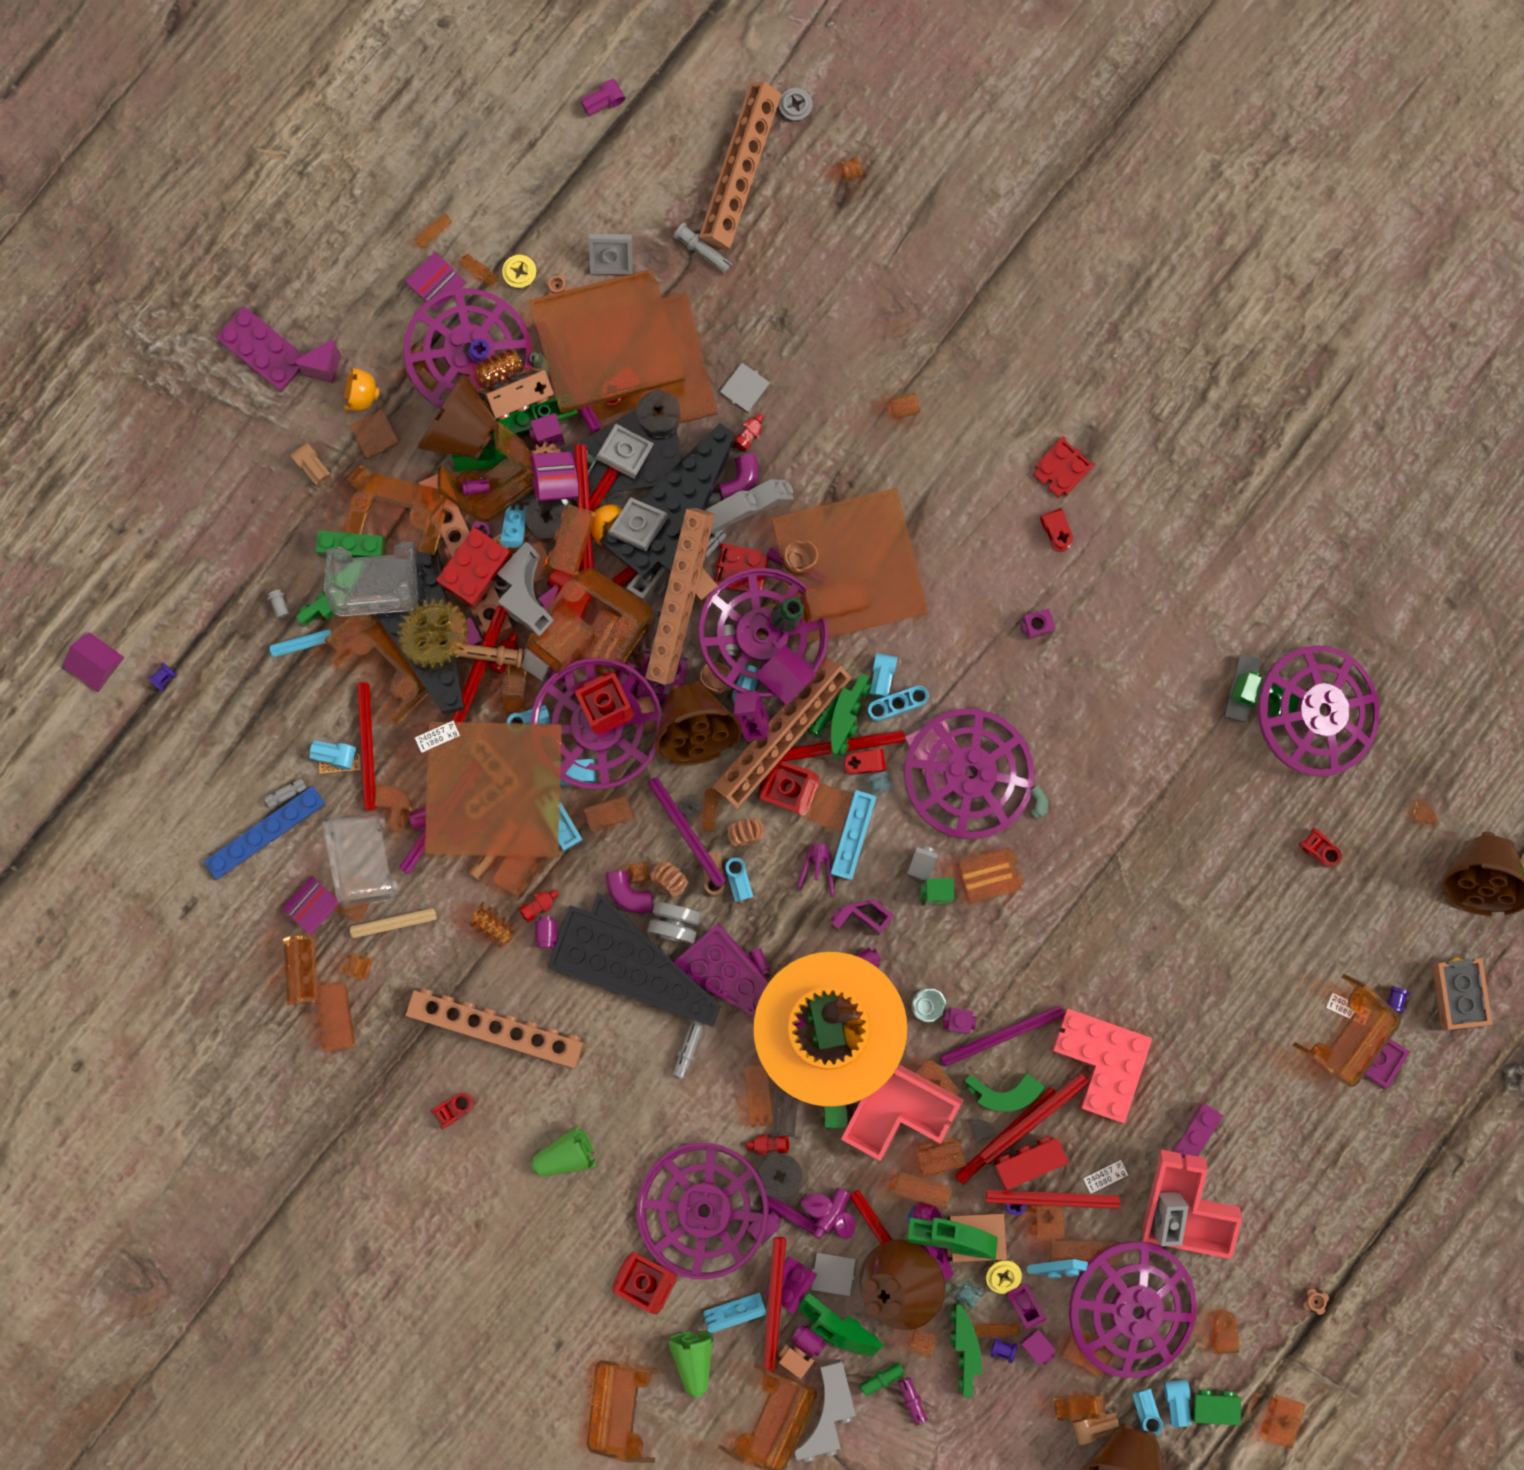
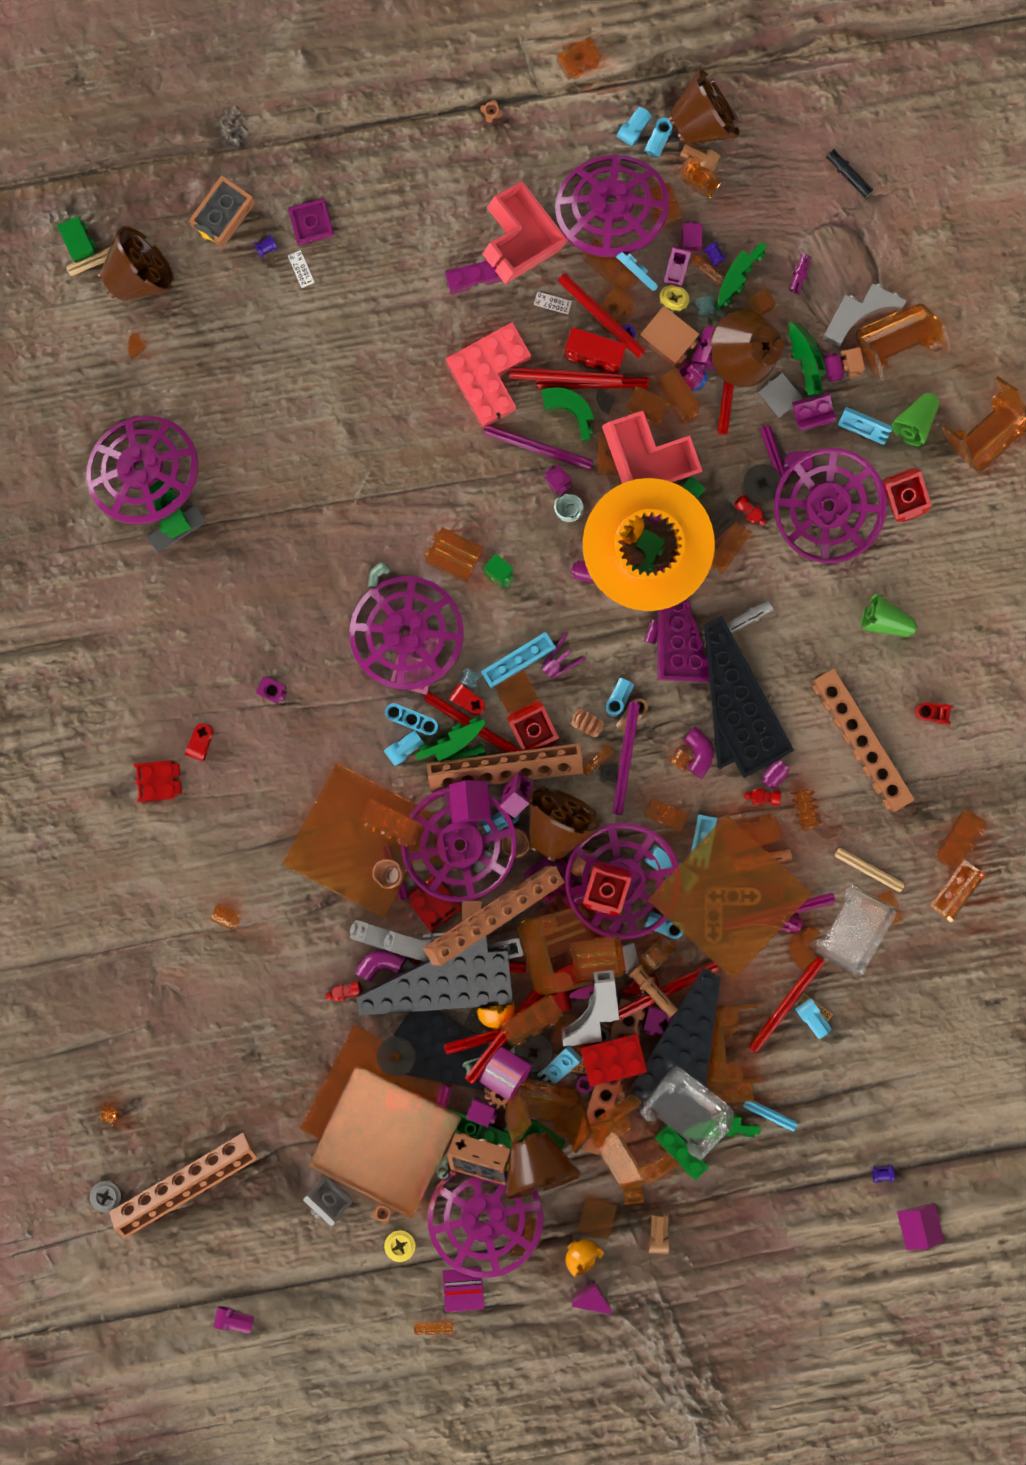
camera: 140 degrees left, 5 degrees up
blue plate [204,786,326,880] -> none
magenta plate [216,306,304,392] -> none
light grey axle [264,779,307,808] -> none
light grey pin [268,589,290,618] -> none
magenta slope [282,876,340,935] -> none
clear orange tile [343,953,373,980] -> none
clear yellow gear [397,598,469,668] -> none
white sticker [415,721,460,753] -> none
clear orange axle [461,254,499,286] -> none
magenta pin [462,478,490,497] -> none
dark purple bush [468,339,490,362] -> none
clear orange piece [475,348,523,389] -> none
light grey tile [596,424,654,479] -> none
light grey tile [608,497,668,551] -> none
light grey wheel [647,901,701,944] -> none
nougat gear [650,861,688,898] -> none
light grey pin [673,222,733,274] -> none
light grey piece [720,363,770,413] -> none
red axle [763,1236,786,1370] -> none
plant [771,597,804,632] -> none
magenta plant [801,1188,855,1240] -> none
magenta piece [830,899,894,936] -> none
green pin [859,1362,905,1397] -> none
light grey slope [906,845,938,882] -> none
green slope [907,1218,998,1260] -> none
light grey brick [1152,1192,1189,1246] -> none
green brick [1191,1389,1241,1425] -> none
clear orange piece [1212,1309,1240,1354] -> none
clear orange windscreen [1292,974,1401,1087] -> none
red piece [1298,828,1342,868] -> none

